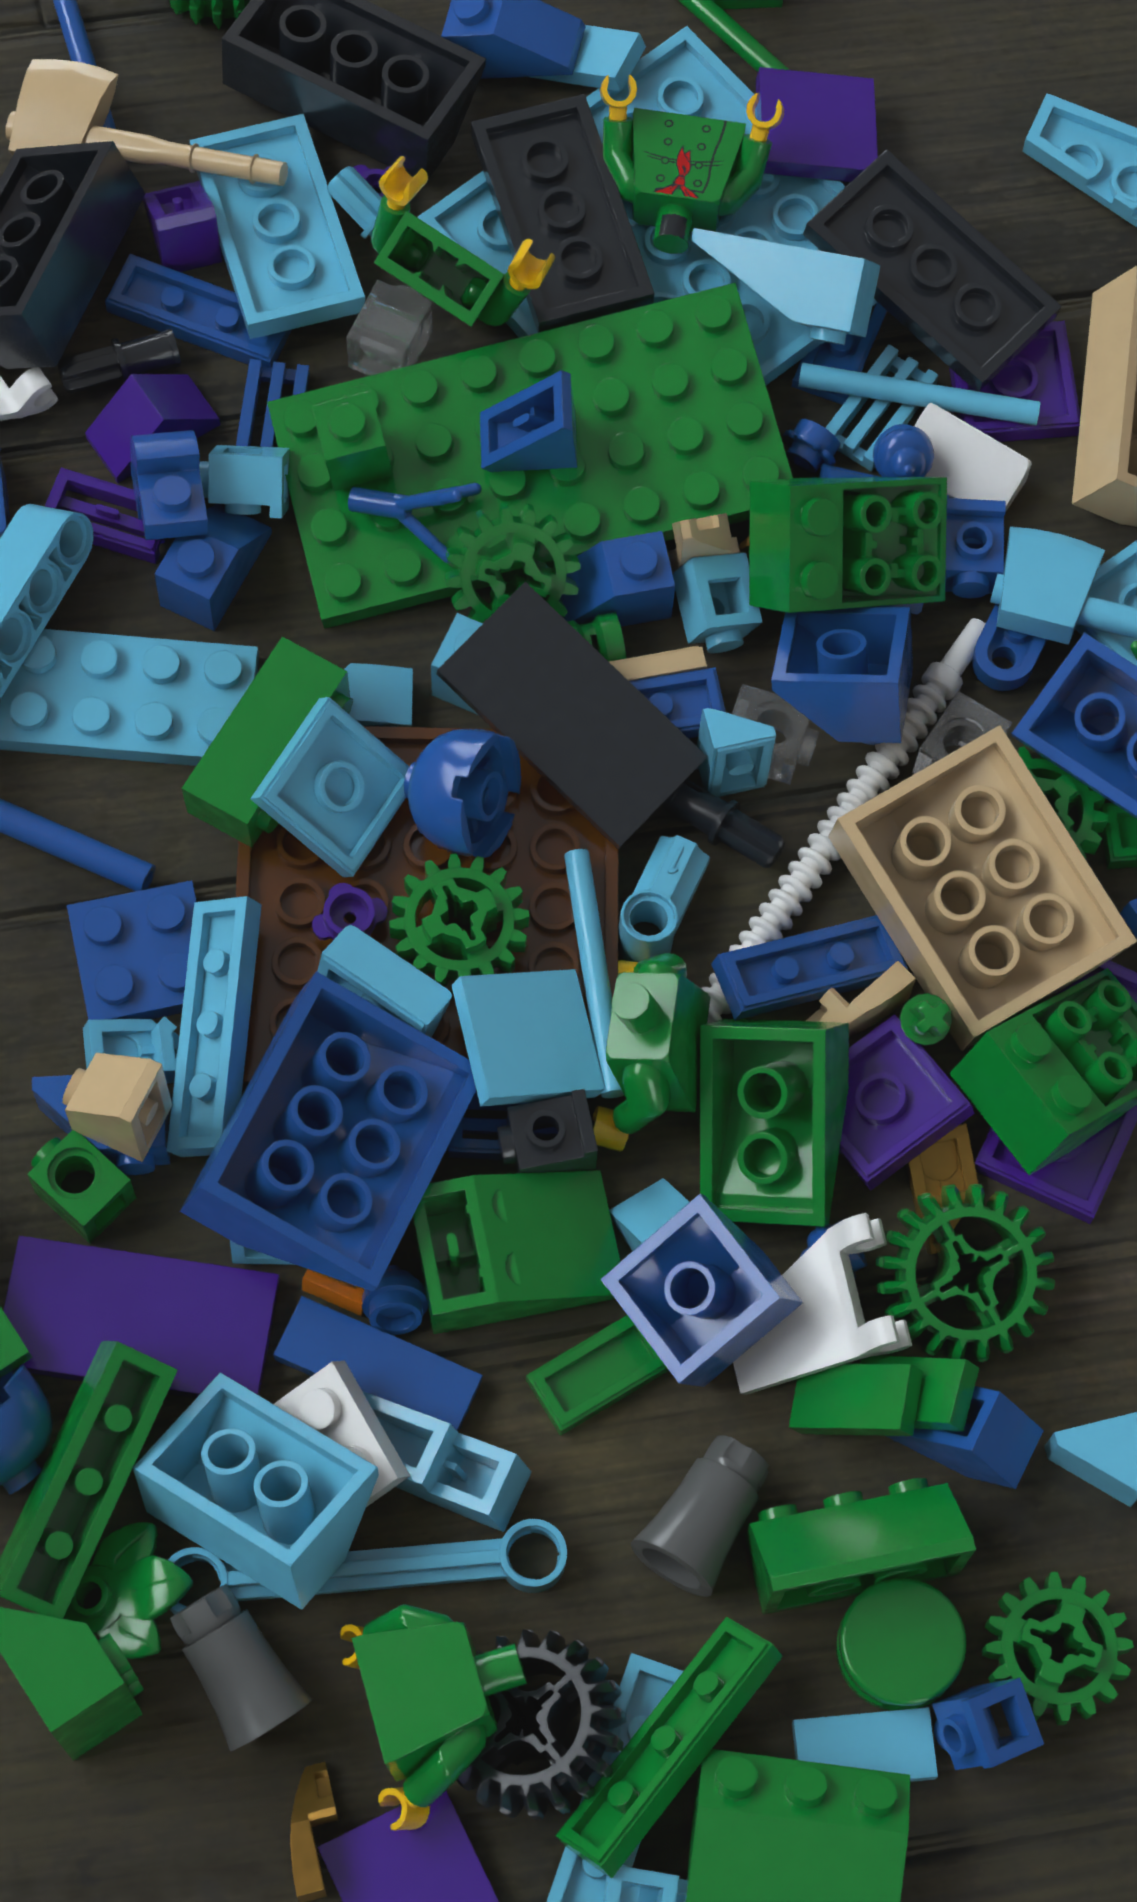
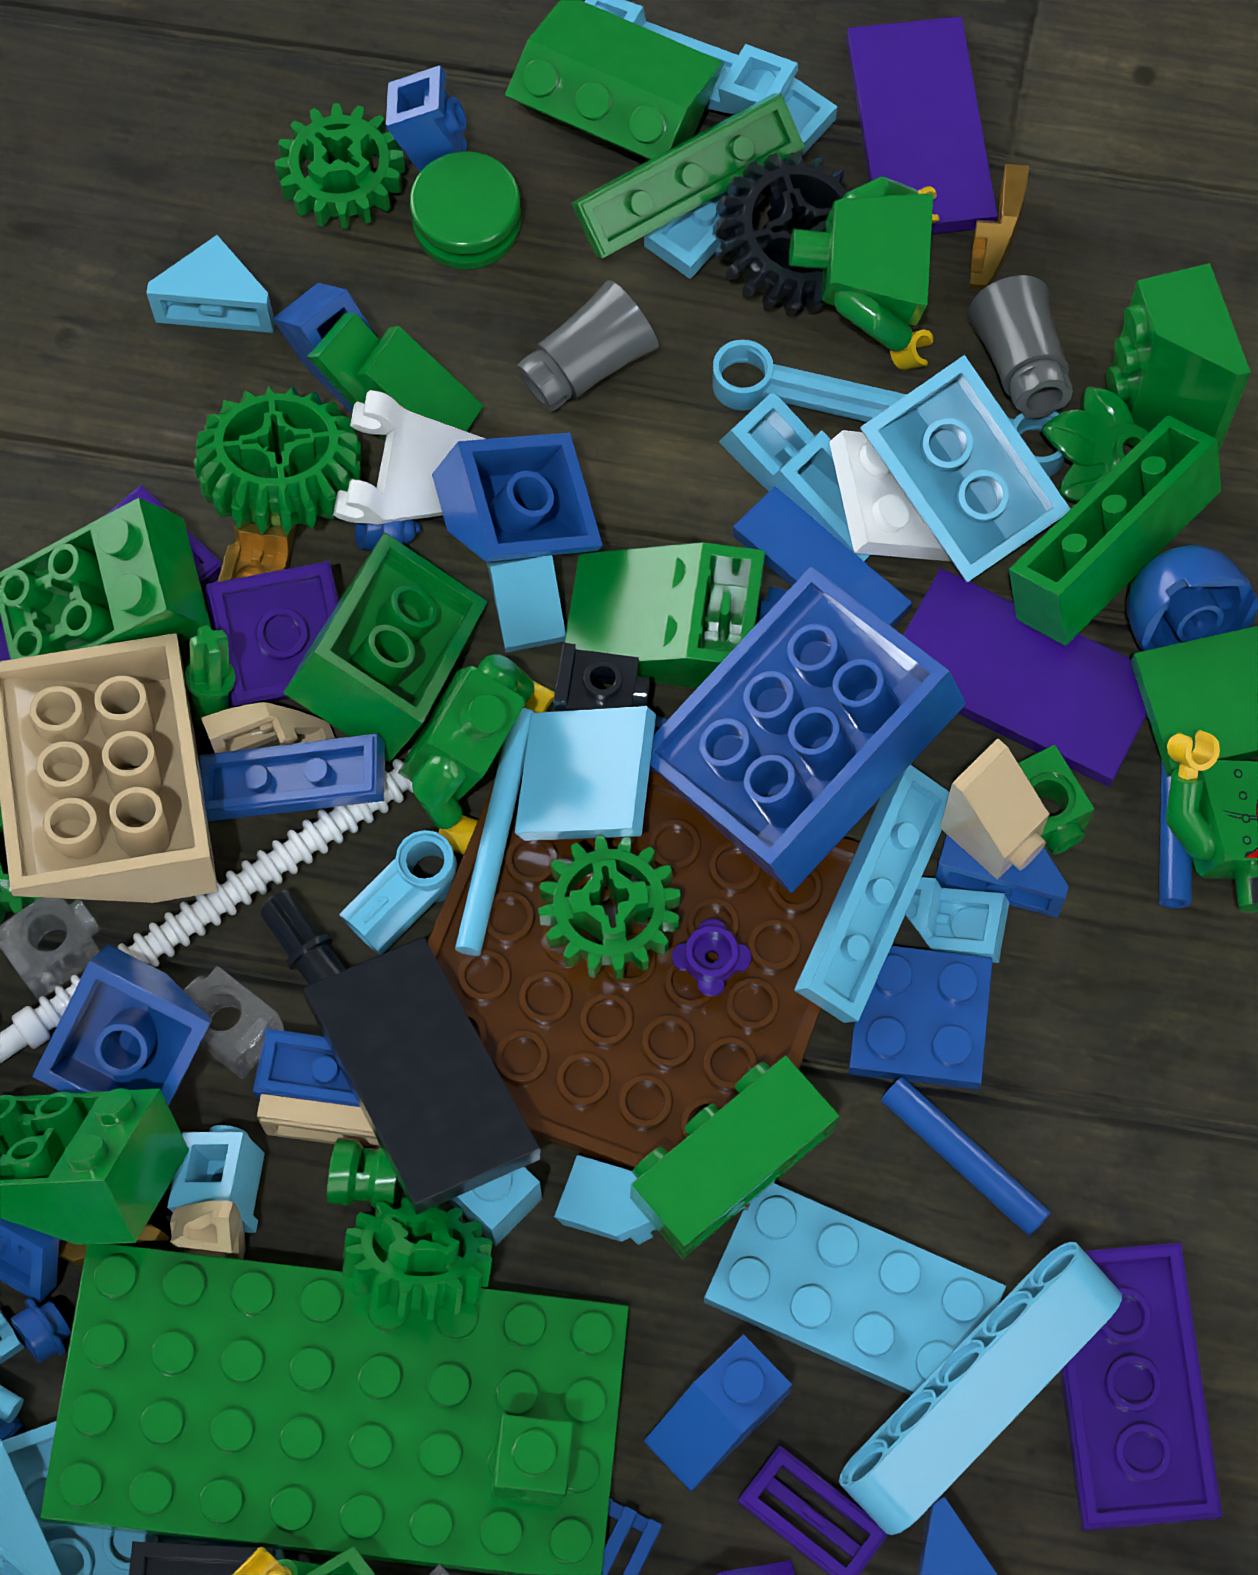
camera: 155 degrees left, 0 degrees up
blue brick [130,430,208,540] -> none
medium azure brick [199,445,290,518] -> none
medium azure tile [250,697,409,877] -> none
medium azure slope [317,925,452,1037] -> none
blue plant [348,483,482,563] -> none
blue cylinder [404,729,521,858] -> none
blue slope [480,370,577,472] -> none
green tile [526,1315,669,1436] -> none
blue slope [561,531,675,627] -> none
medium azure slope [697,708,776,797] -> none
green slope [745,1478,976,1615] -> none
medium azure tile [792,1707,938,1782] -> none

